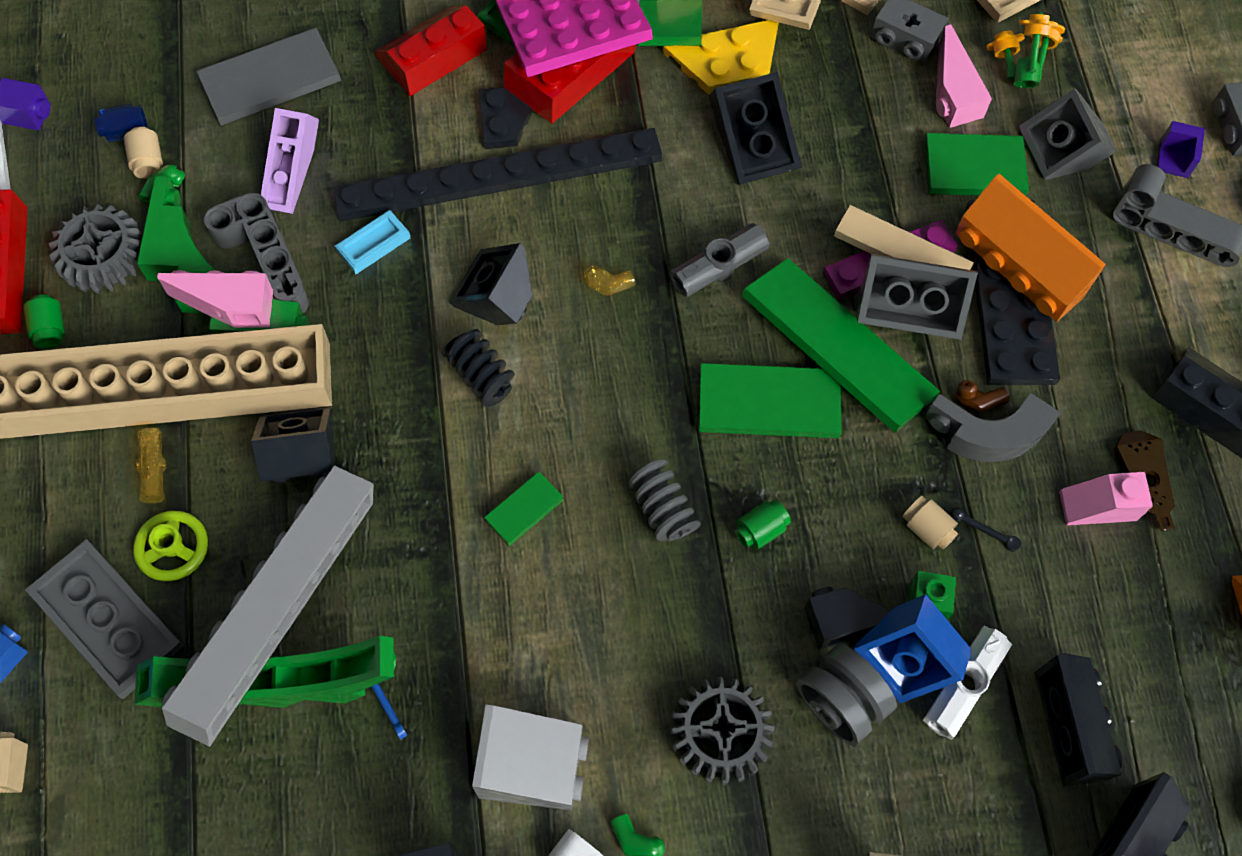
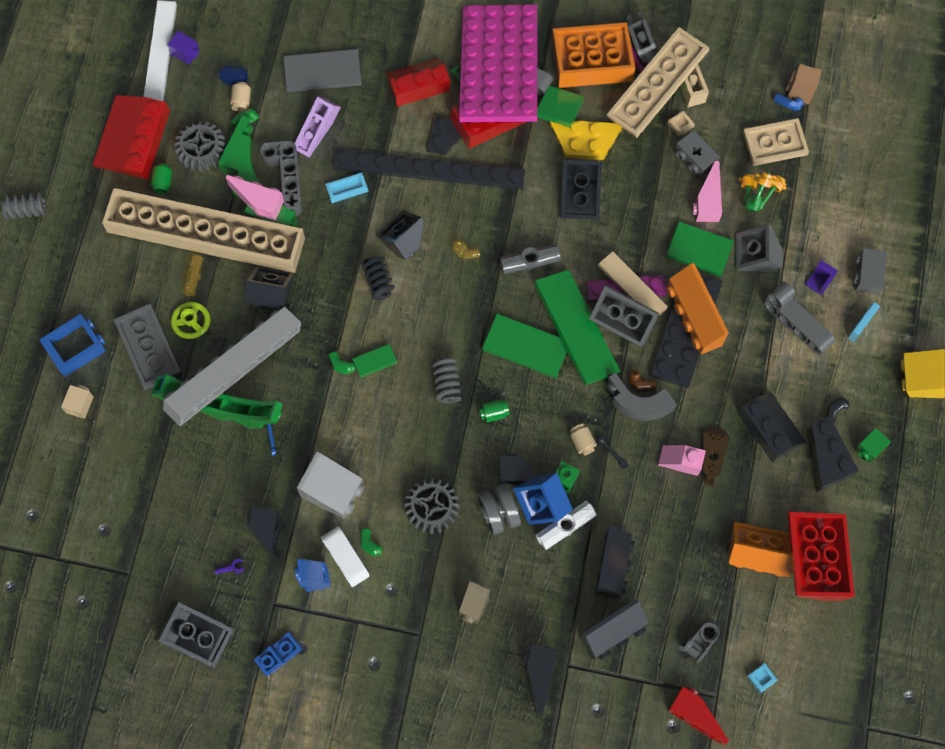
camera: 20 degrees right, 5 degrees up
none -> green arm [328,351,355,374]

